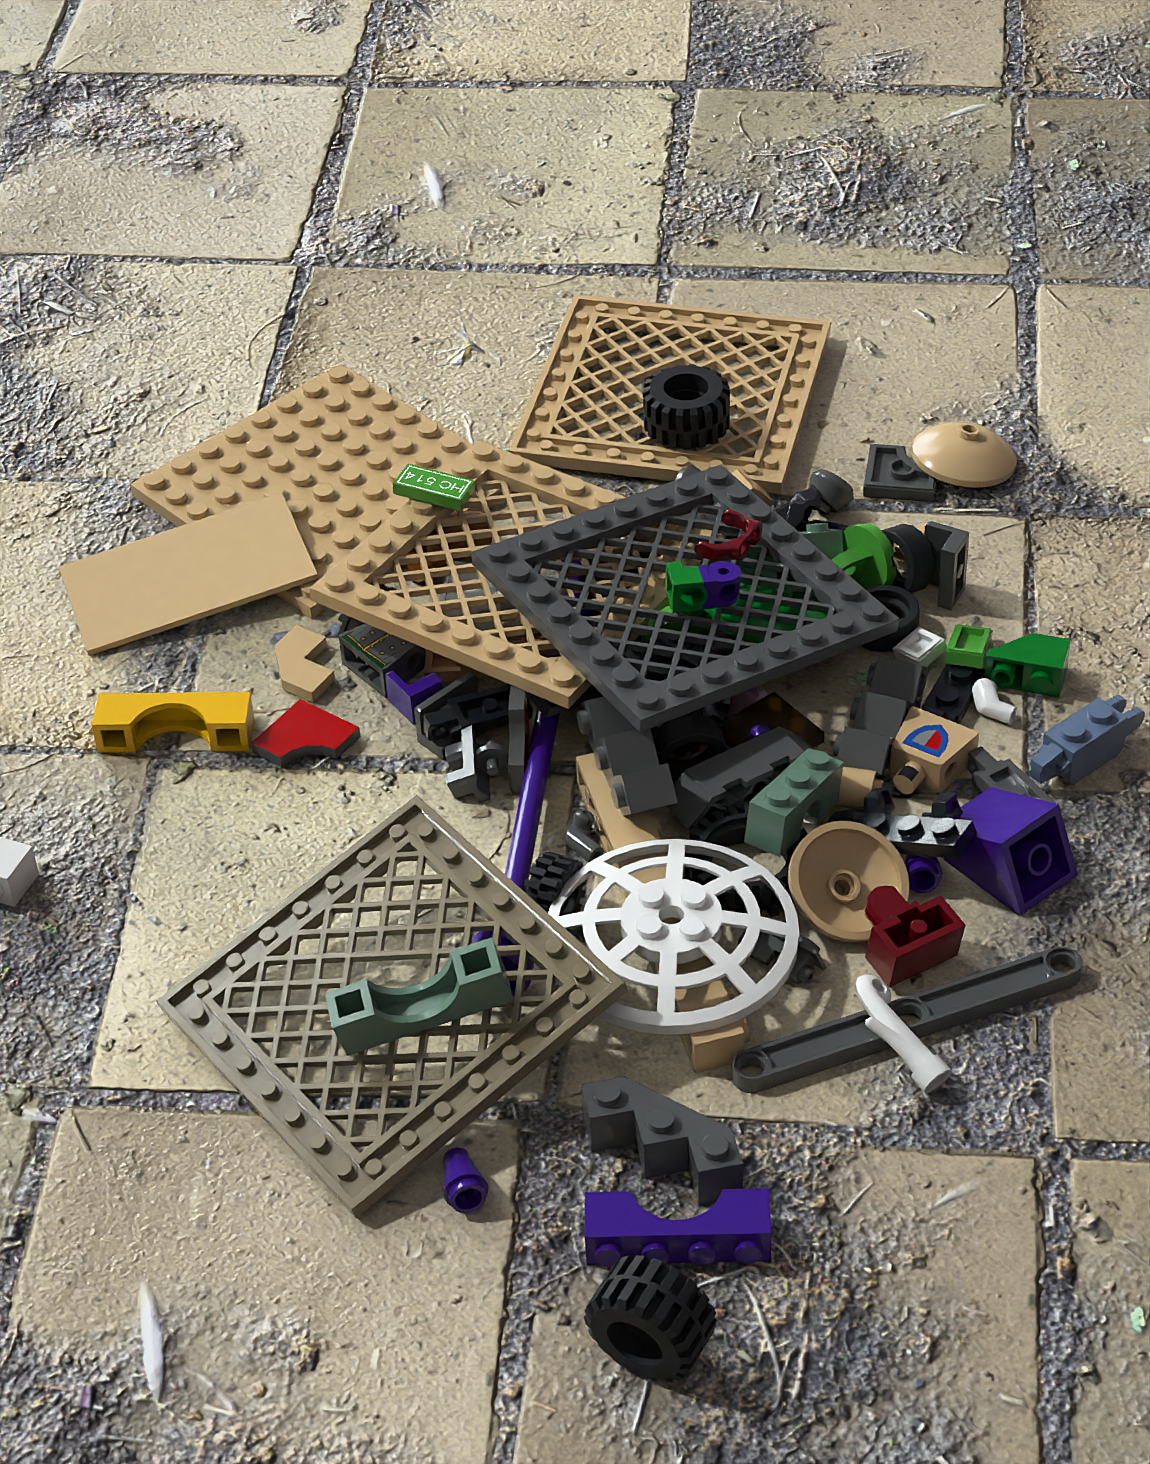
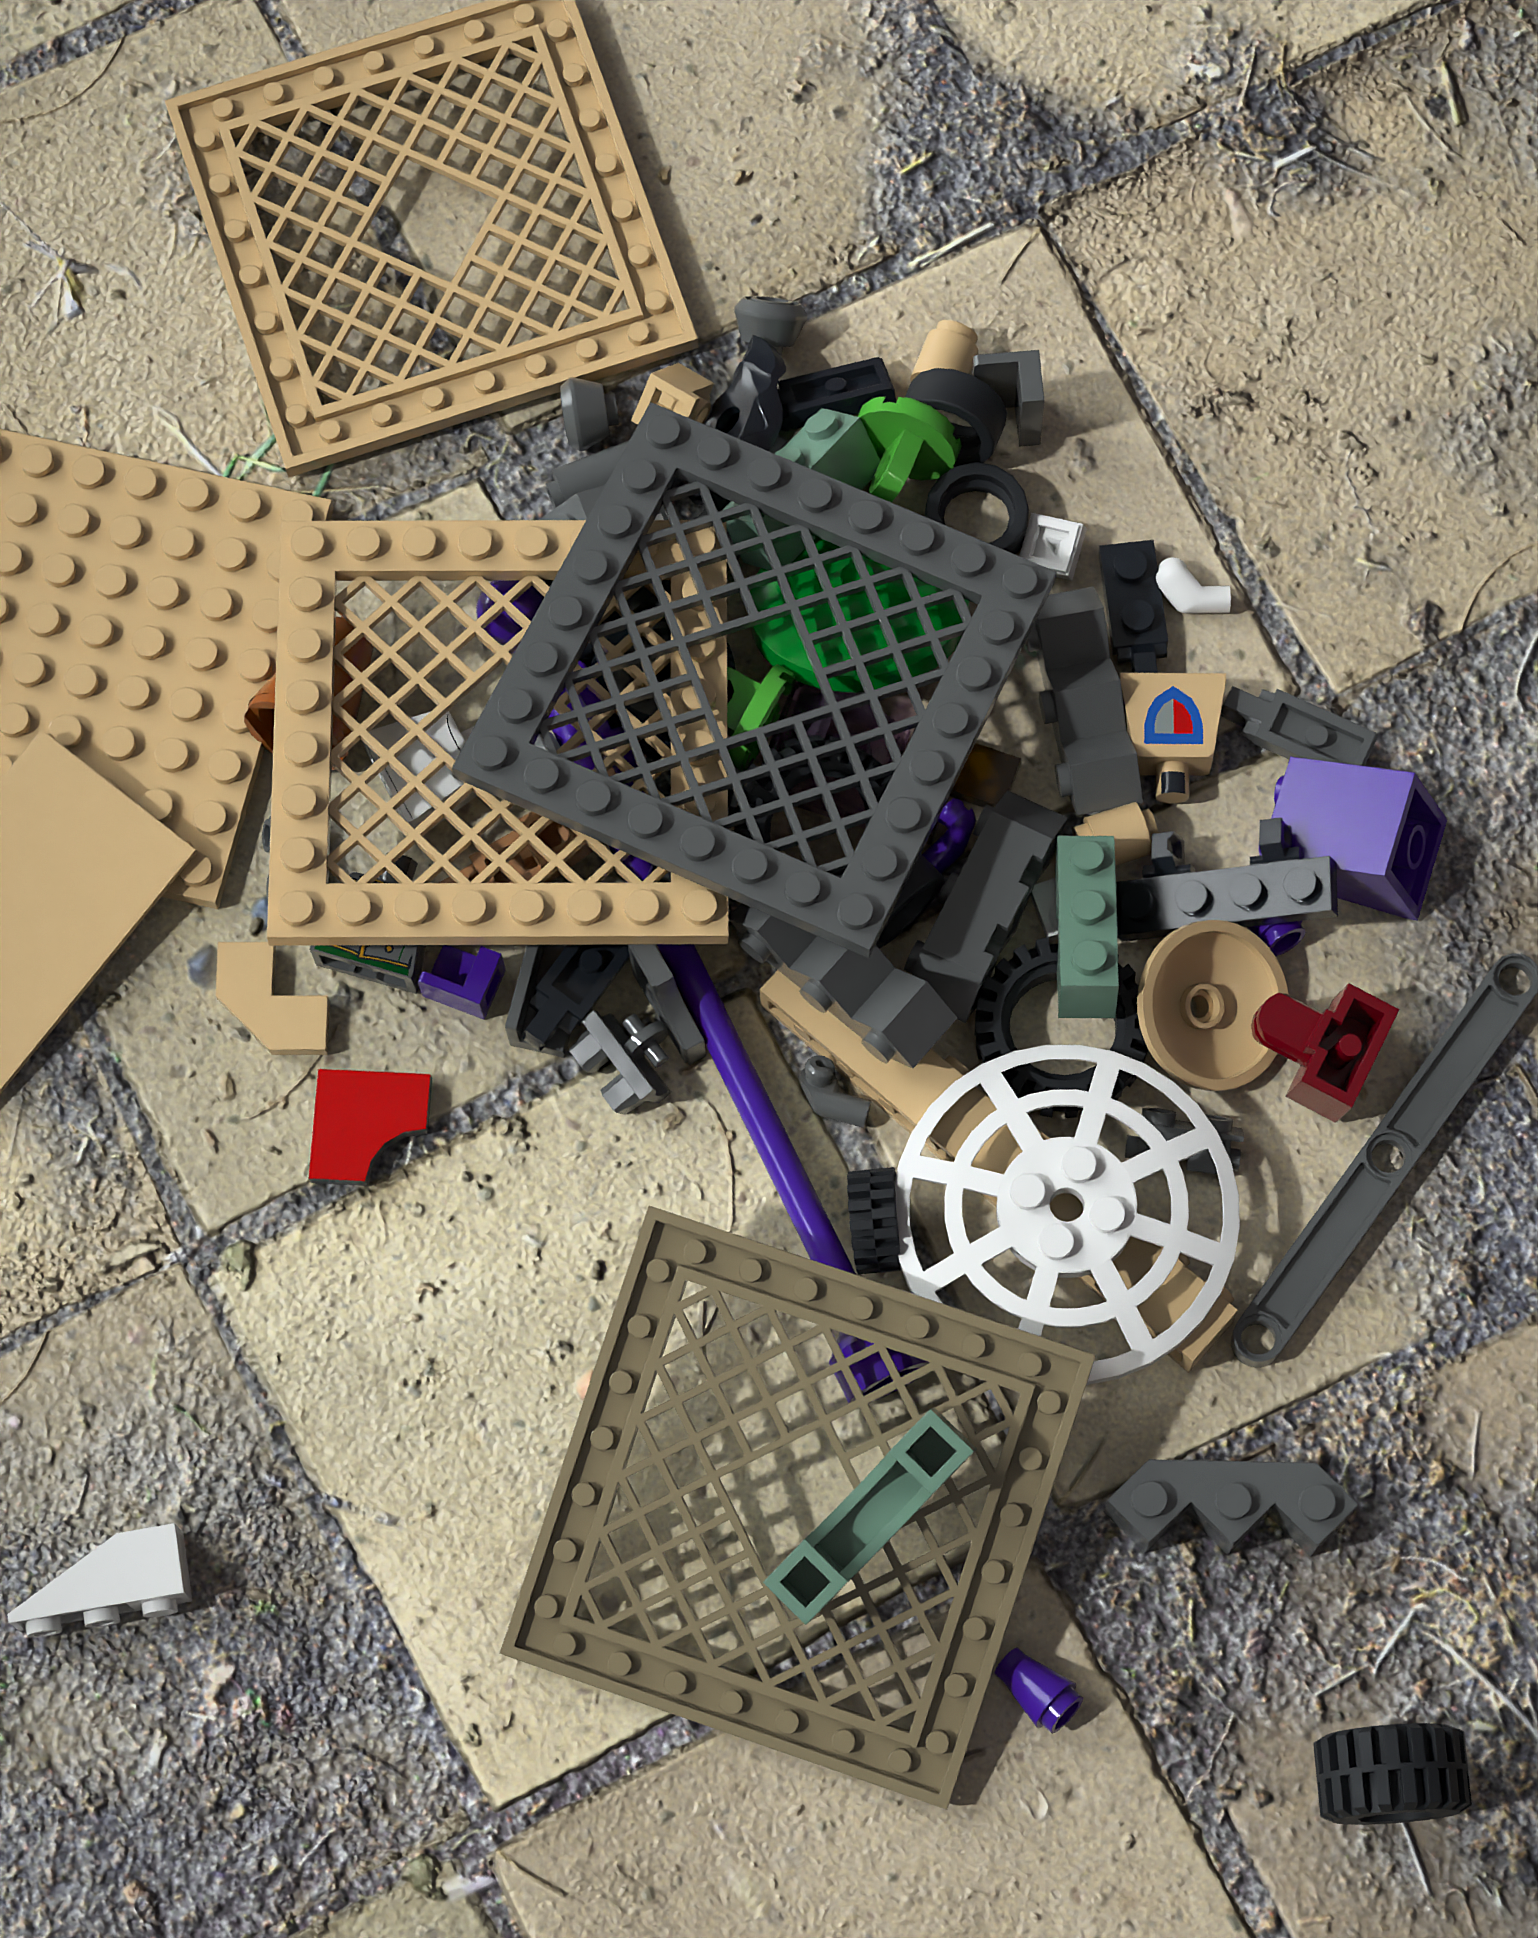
camera: 30 degrees left, 30 degrees up
yellow arch [91,692,255,753] -> none
bright green tile [393,464,475,511] -> none
dark purple arch [585,1188,771,1267] -> none
black tyre [643,364,730,450] -> none
leg [665,561,740,613] -> none
dark red cap [694,510,762,561] -> none
white plant [856,974,952,1093] -> none
dark grey tile [863,444,937,502] -> none
tan dish [911,421,1017,488] -> none
bright green tile [944,624,993,669] -> none
green slope [984,633,1071,697] -> none
sand blue hinge [1029,694,1145,784] -> none

